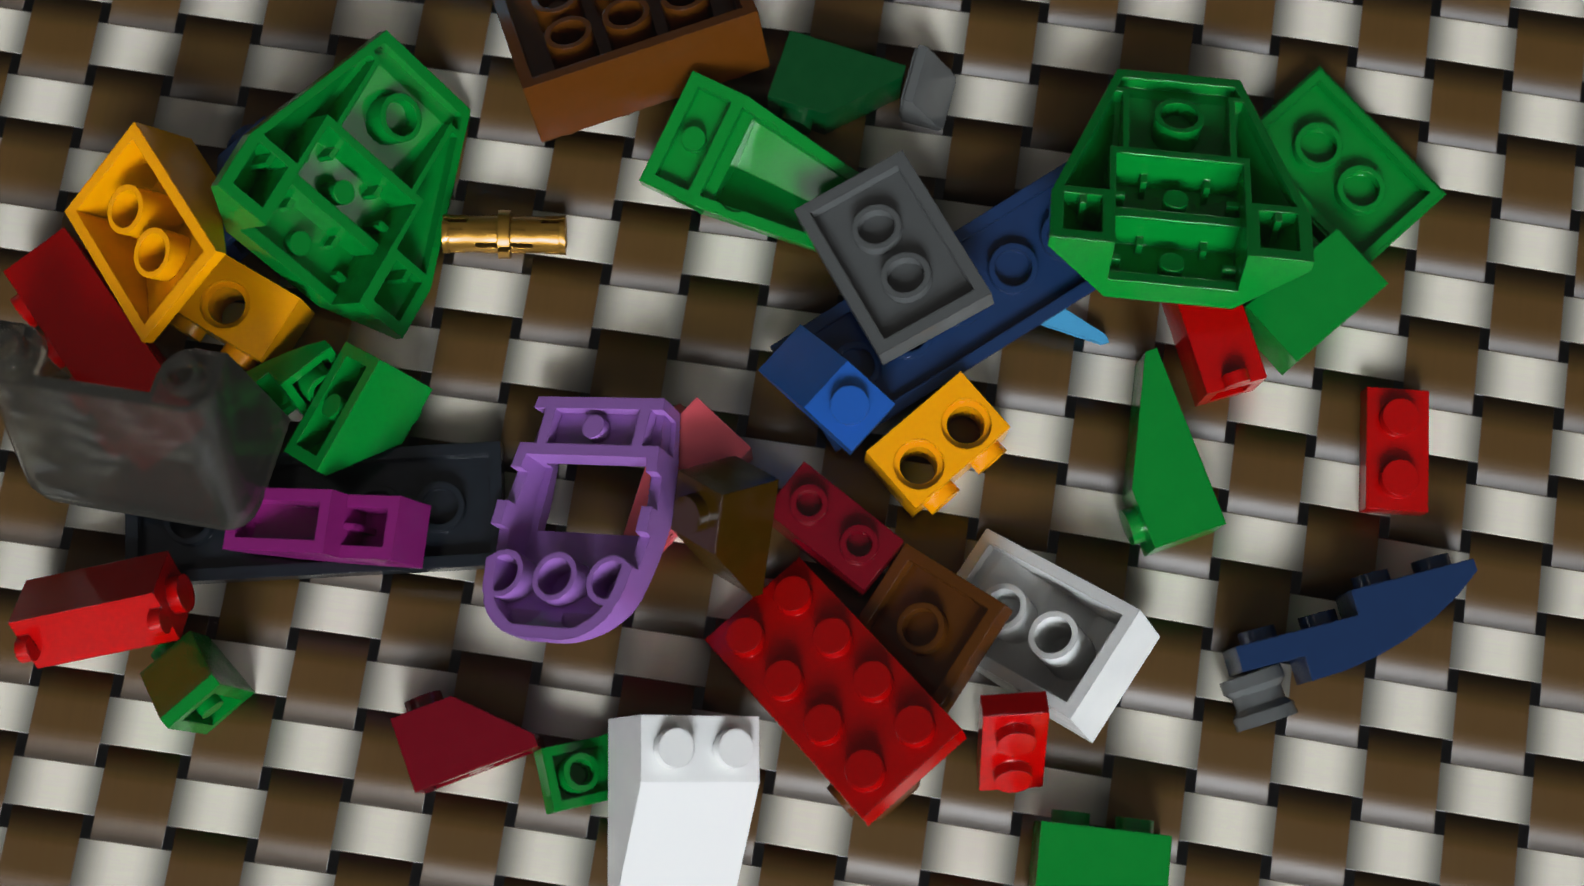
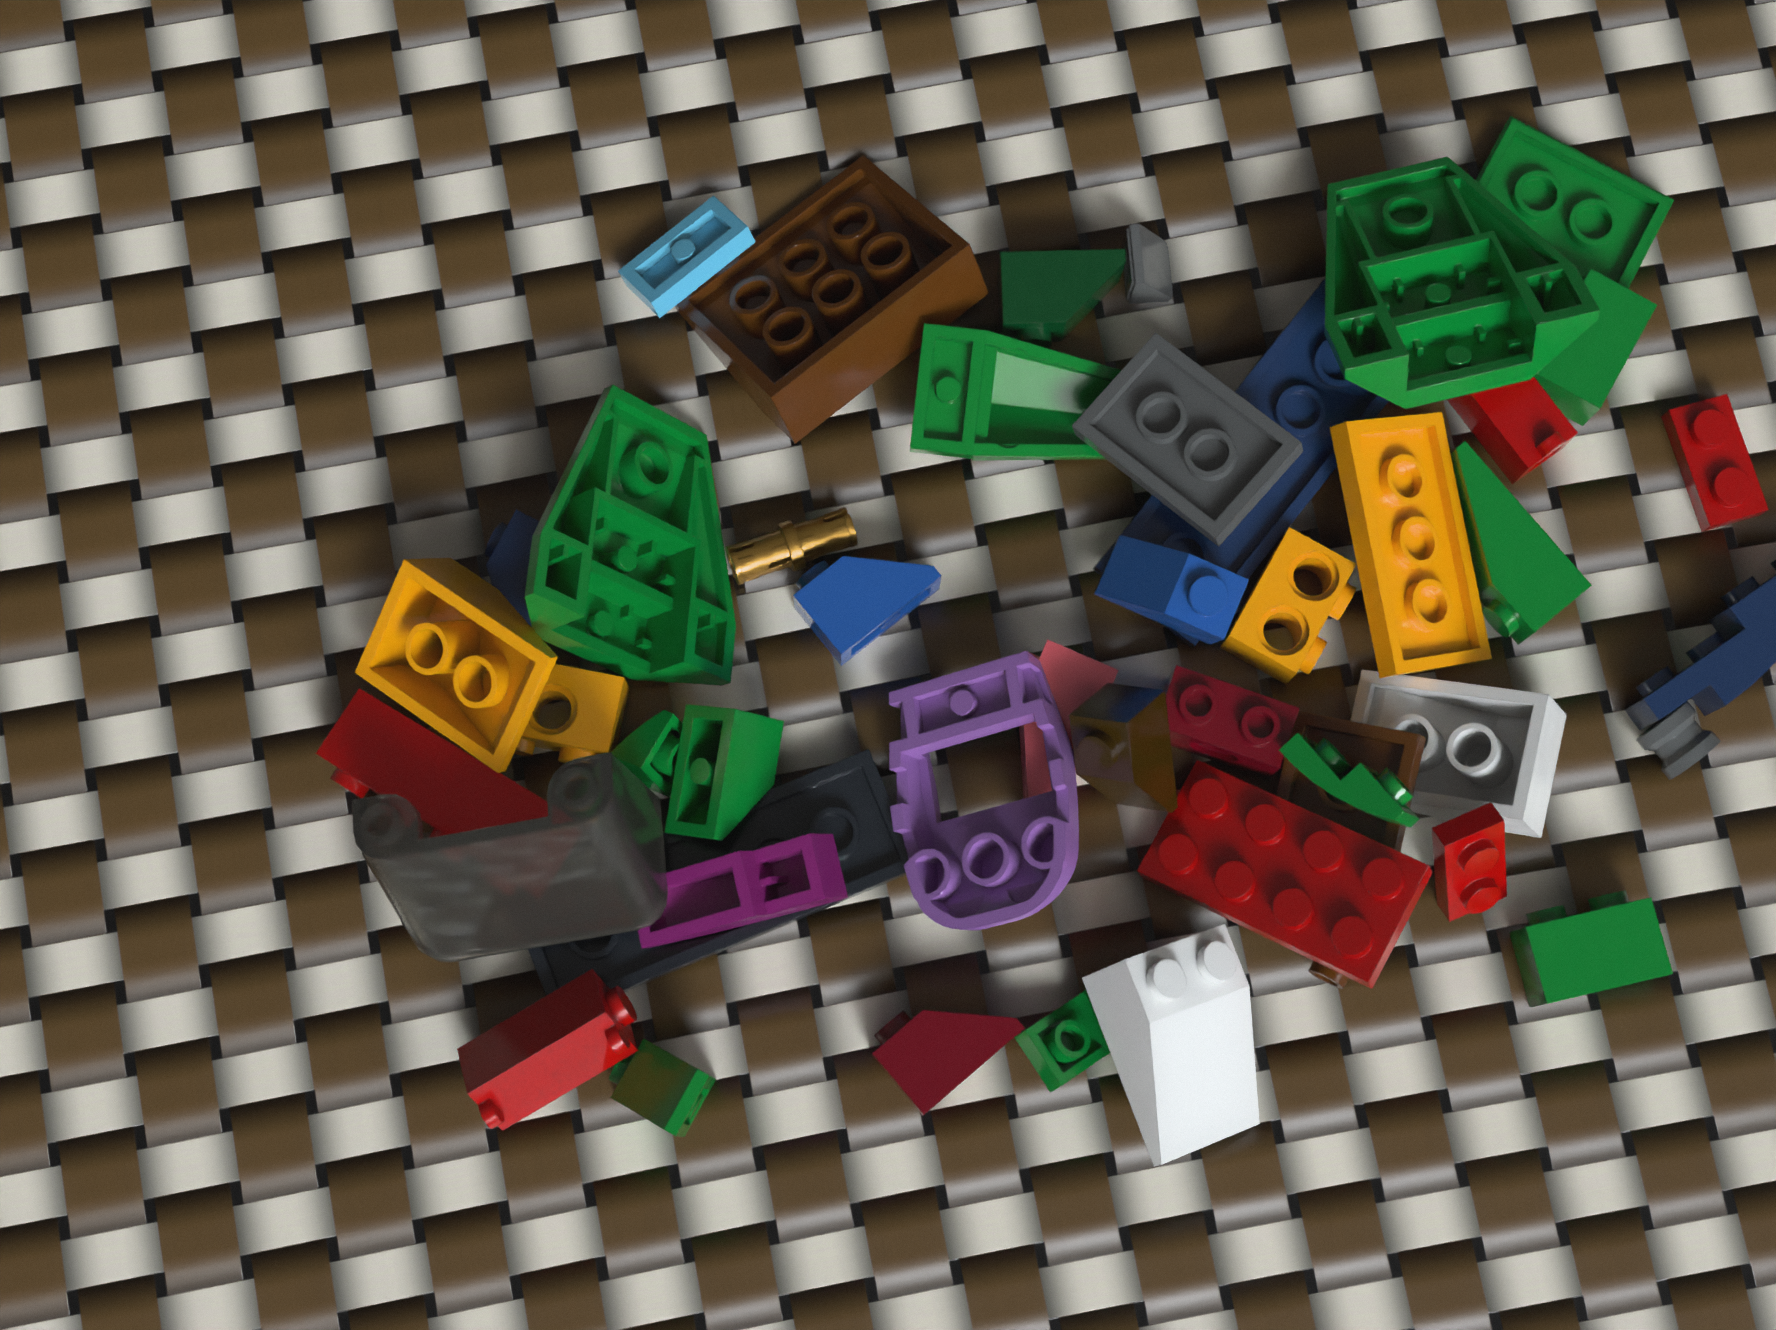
camera: 25 degrees left, 0 degrees up
none -> blue slope [793,556,941,666]
none -> green slope [1279,733,1419,828]
none -> light orange plate [1330,412,1492,678]

